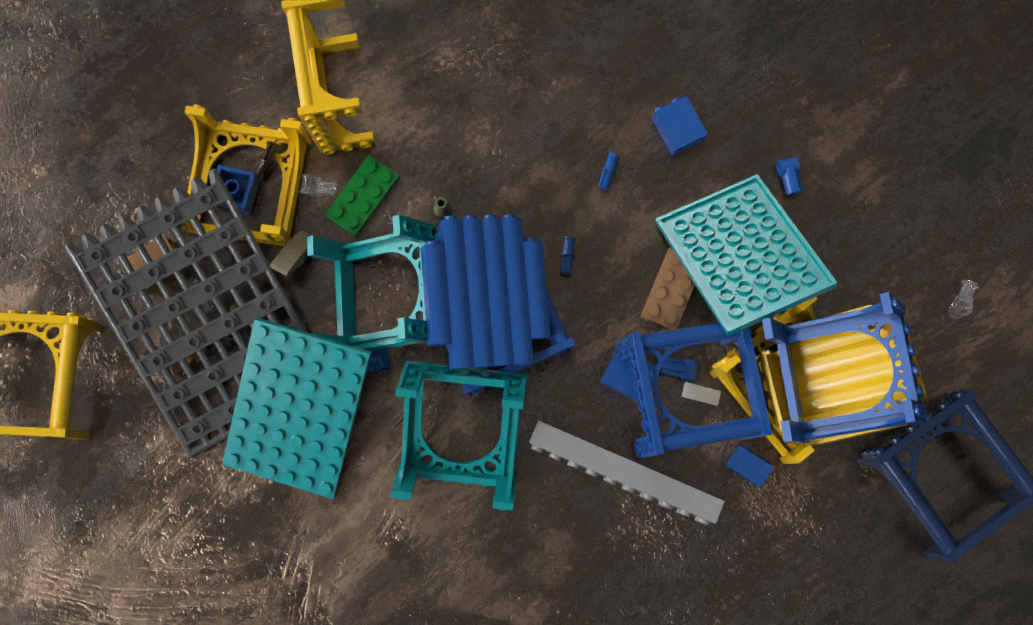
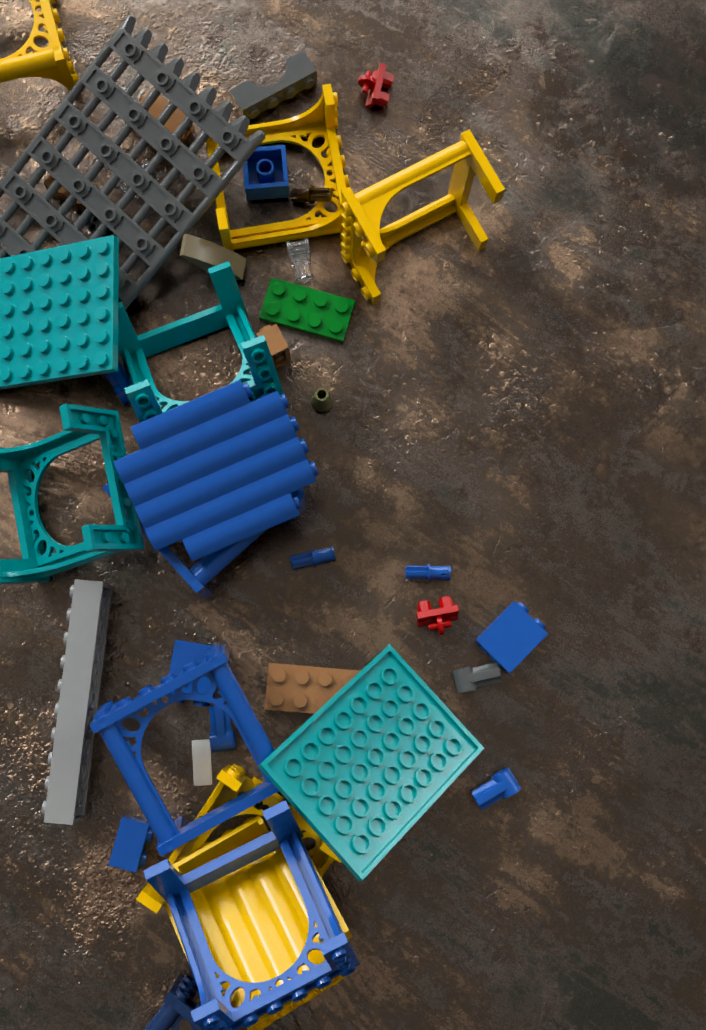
camera: 65 degrees right, 0 degrees up
none -> dark grey arch [230,51,317,119]
none -> medium nougat brick [256,324,291,368]
none -> red hips [358,63,394,109]
none -> red hips [416,596,459,636]
none -> dark grey piece [452,662,502,693]

